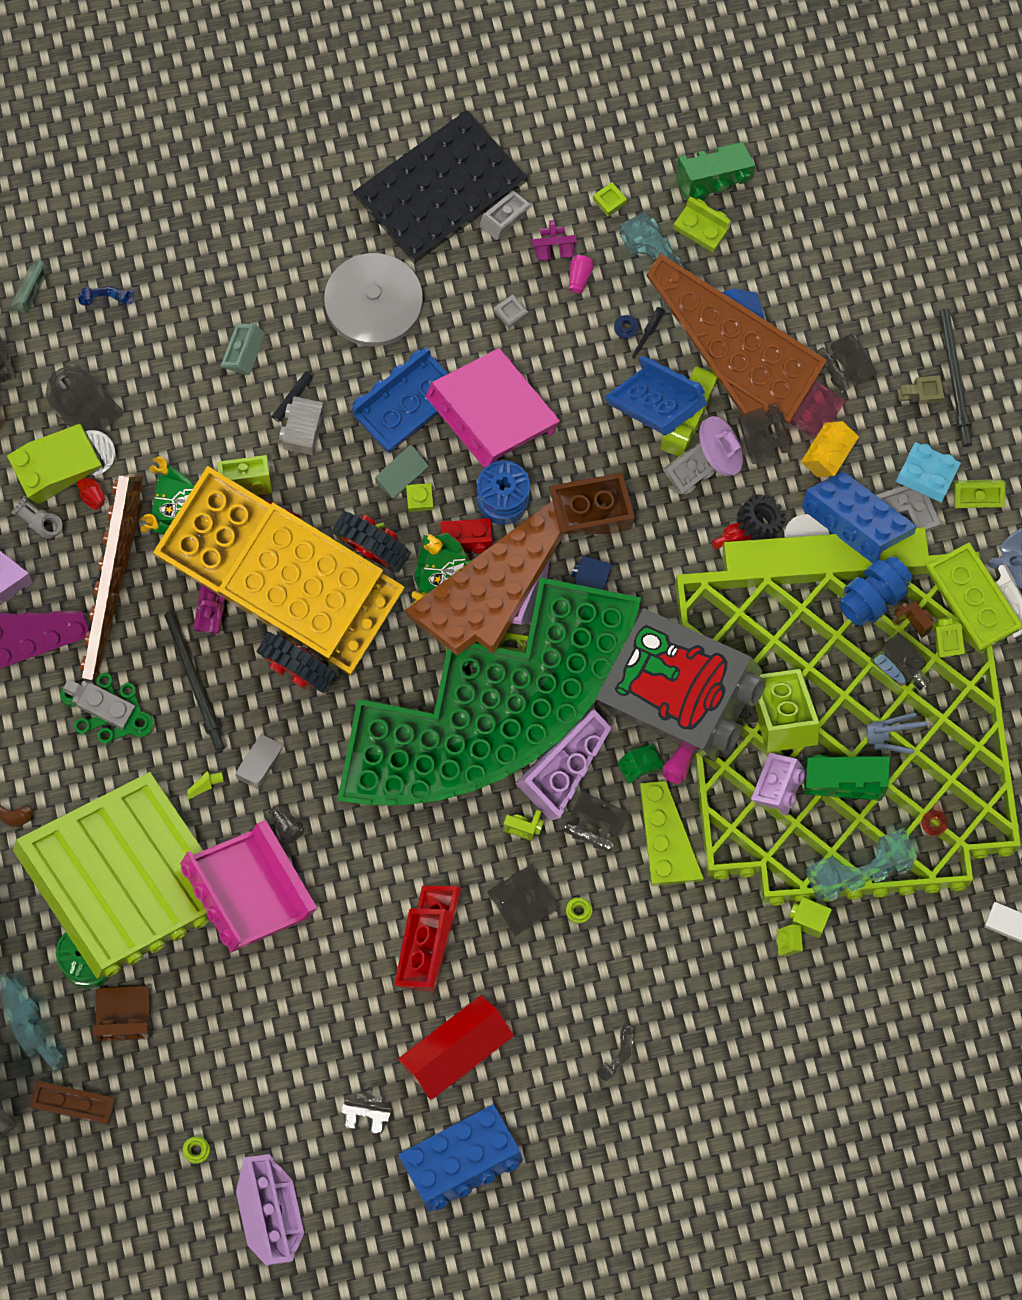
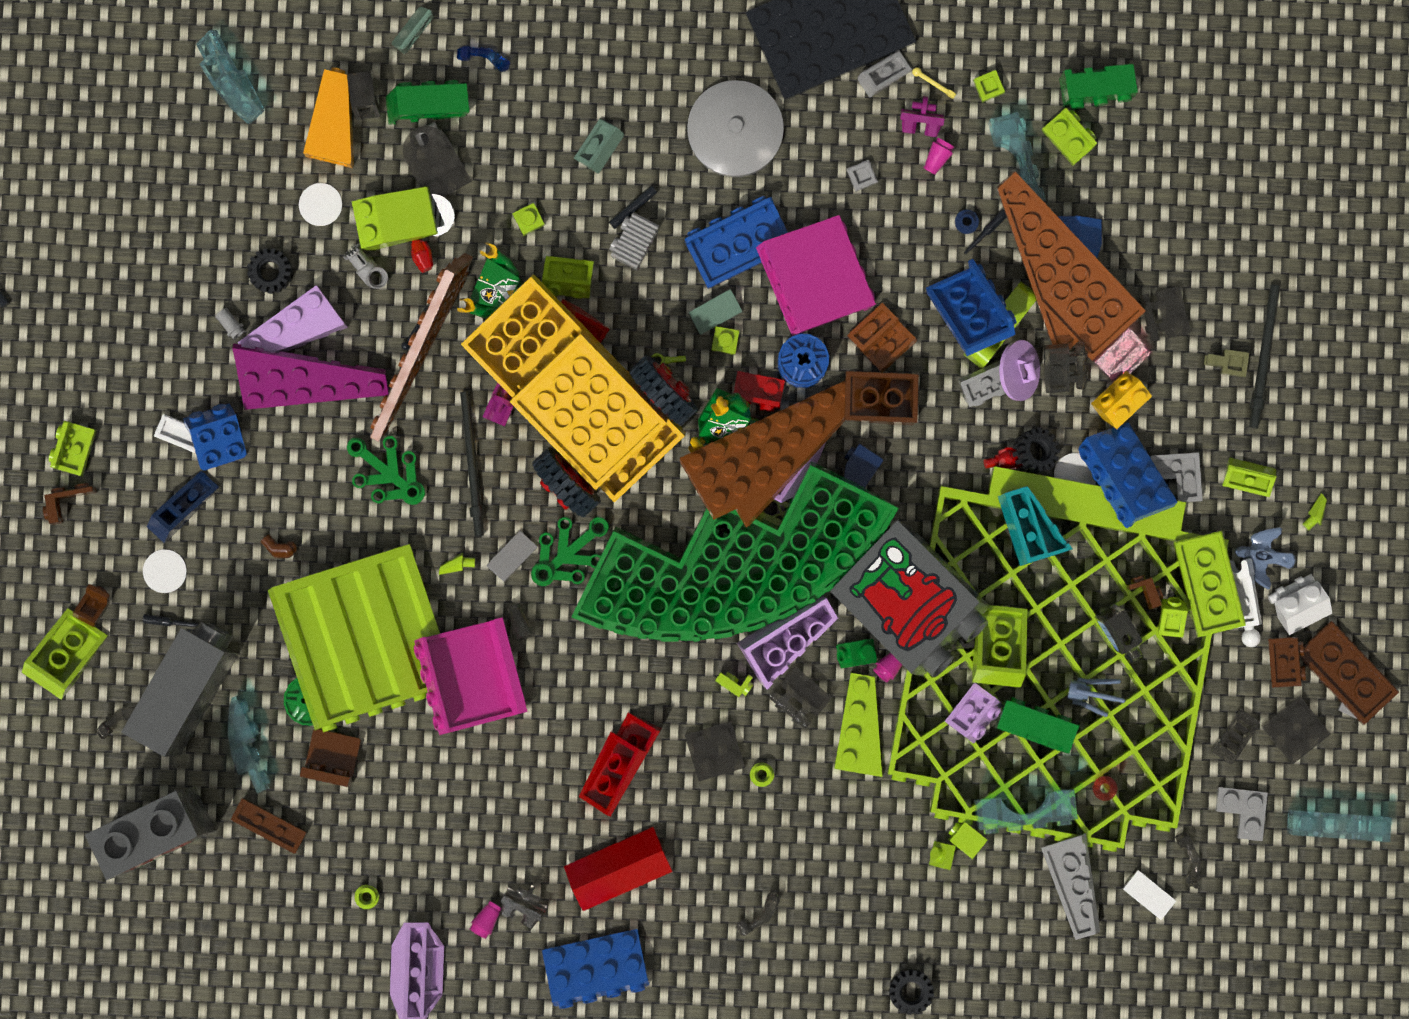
camera: 20 degrees right, 15 degrees up
light grey hinge [63,679,135,730] -> none
blue piece [839,557,912,626] -> none
medium azure plate [896,442,961,503] -> none
none -> green wedge [385,80,470,125]
none -> dark pink cone [469,901,502,939]
none -> lime plate [512,203,545,236]
none -> green plant [531,517,609,586]
none -> dark orange slope [847,303,917,373]
none -> black tyre [889,969,934,1015]
none -> light yellow hinge [912,67,956,99]
none -> teal wedge [998,486,1073,566]
none -> light grey wing [1041,833,1100,940]

